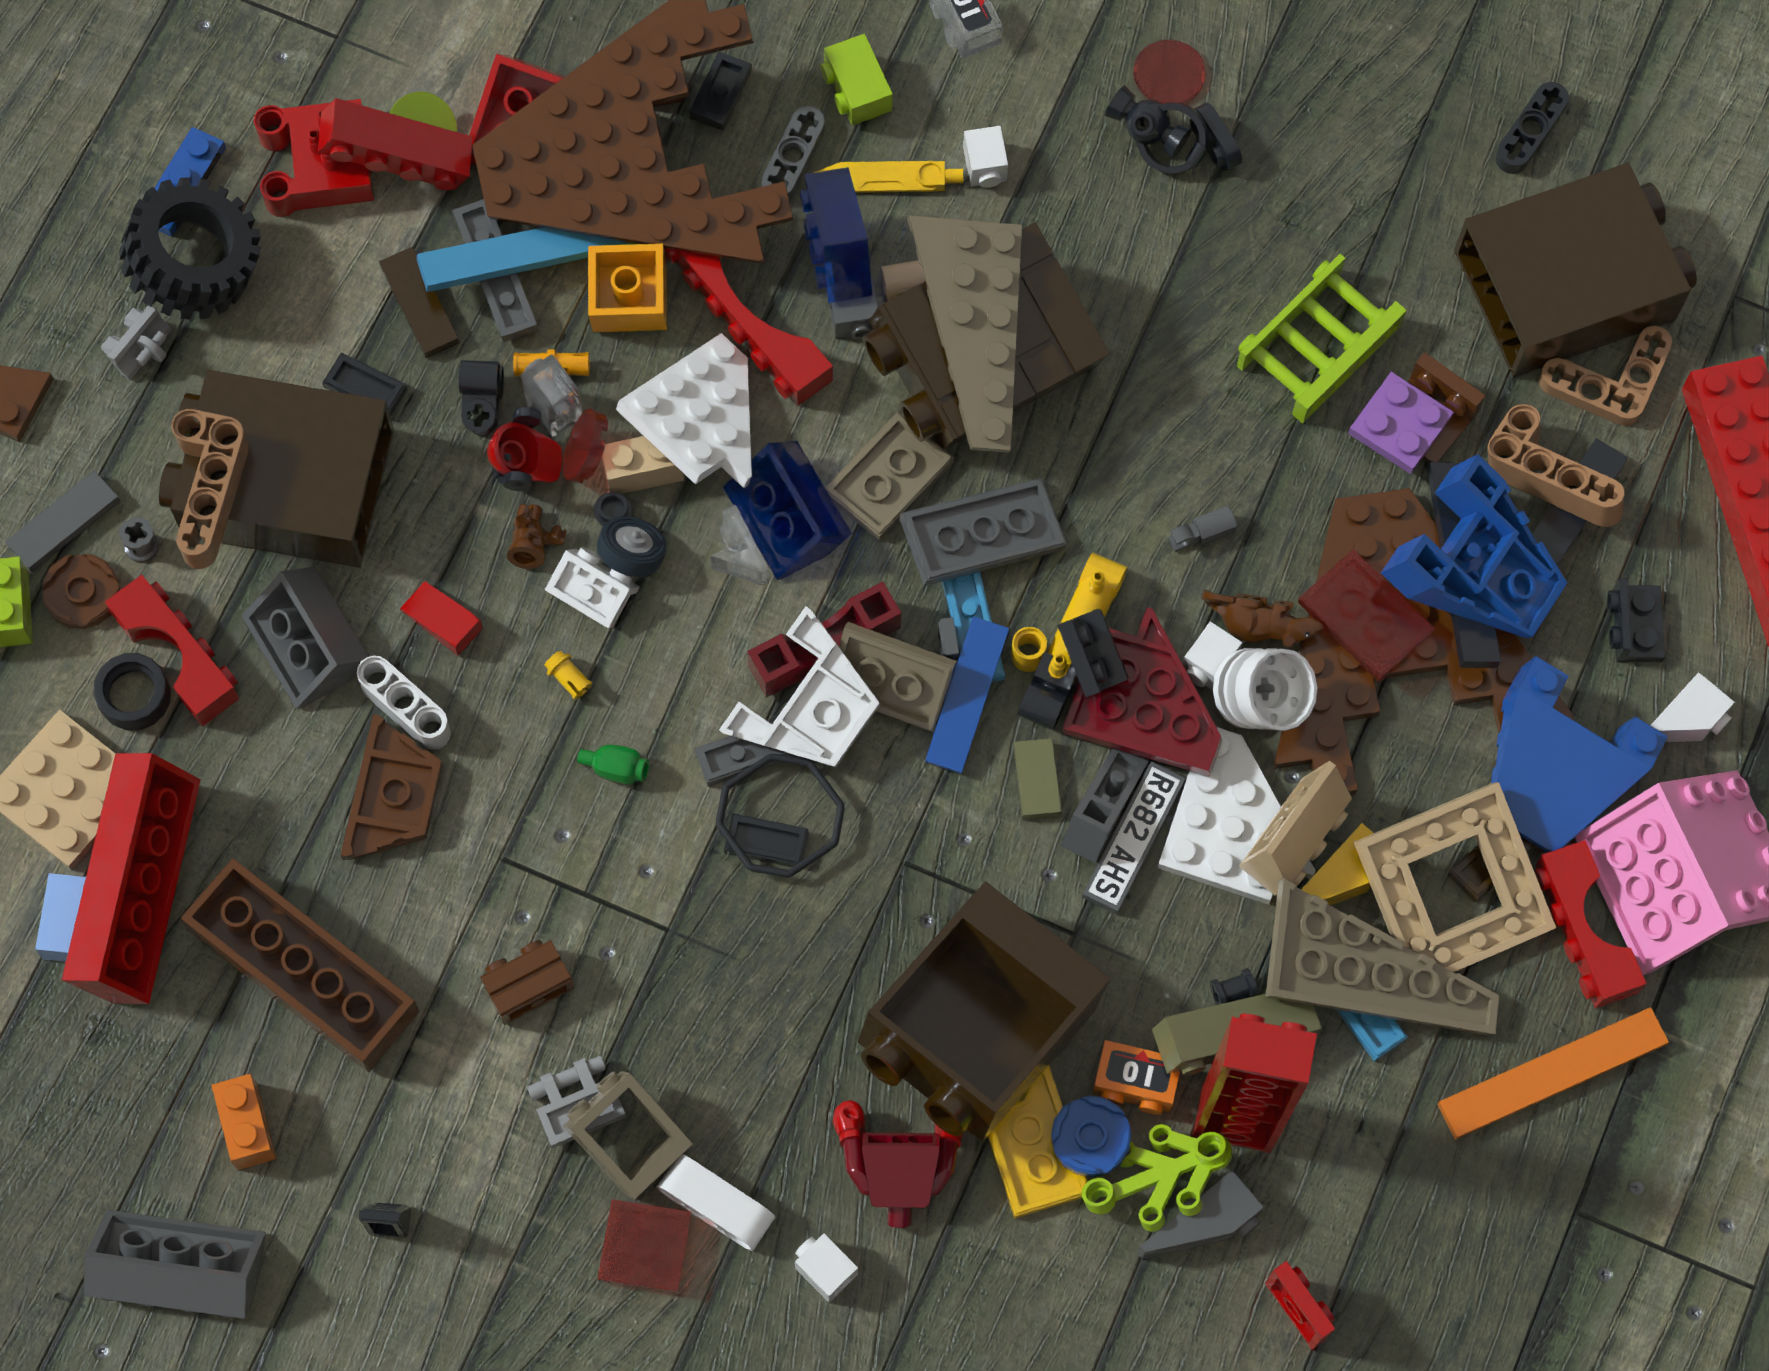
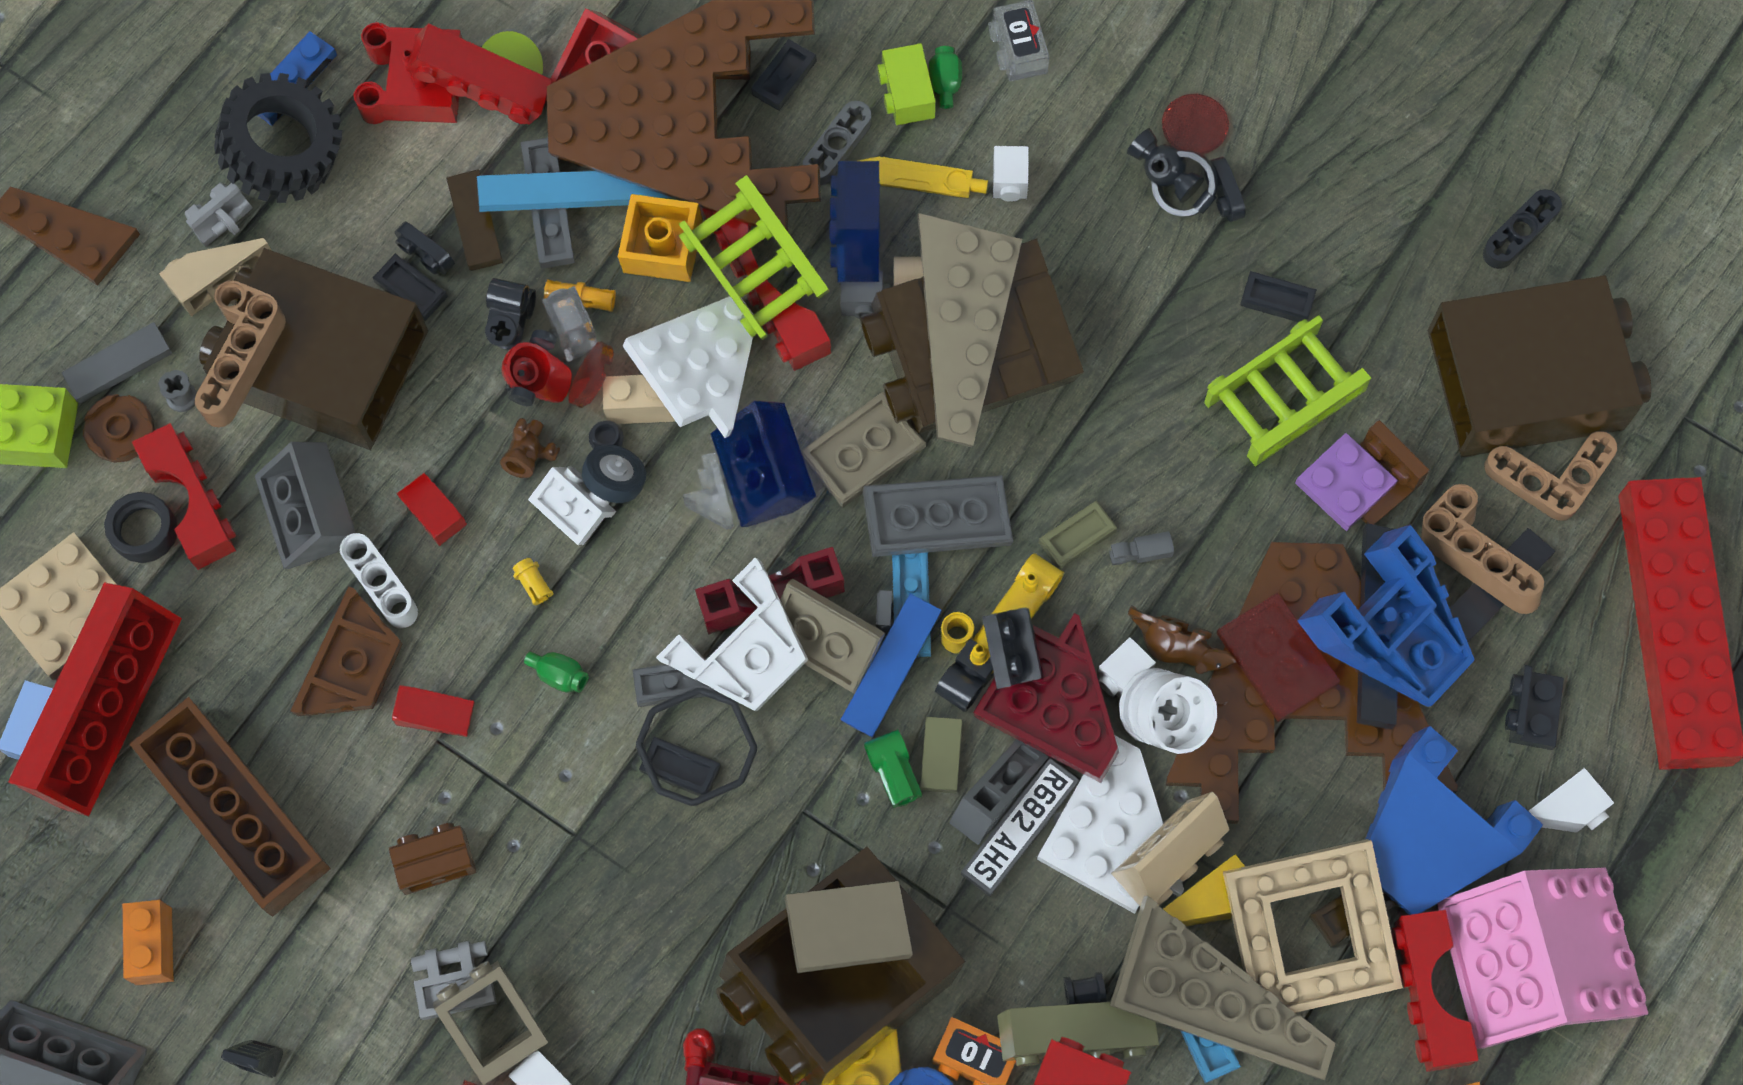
camera: 15 degrees right, 0 degrees up
none -> tan slope [159,238,272,317]
none -> red slope [392,685,475,737]
none -> black plate [394,221,455,274]
none -> lime fence [679,175,830,340]
none -> dark tan tile [785,881,913,973]
none -> green piece [864,729,922,808]
none -> green plant [929,46,962,109]
none -> olive tile [1038,501,1117,569]
none -> black tile [1240,271,1317,322]

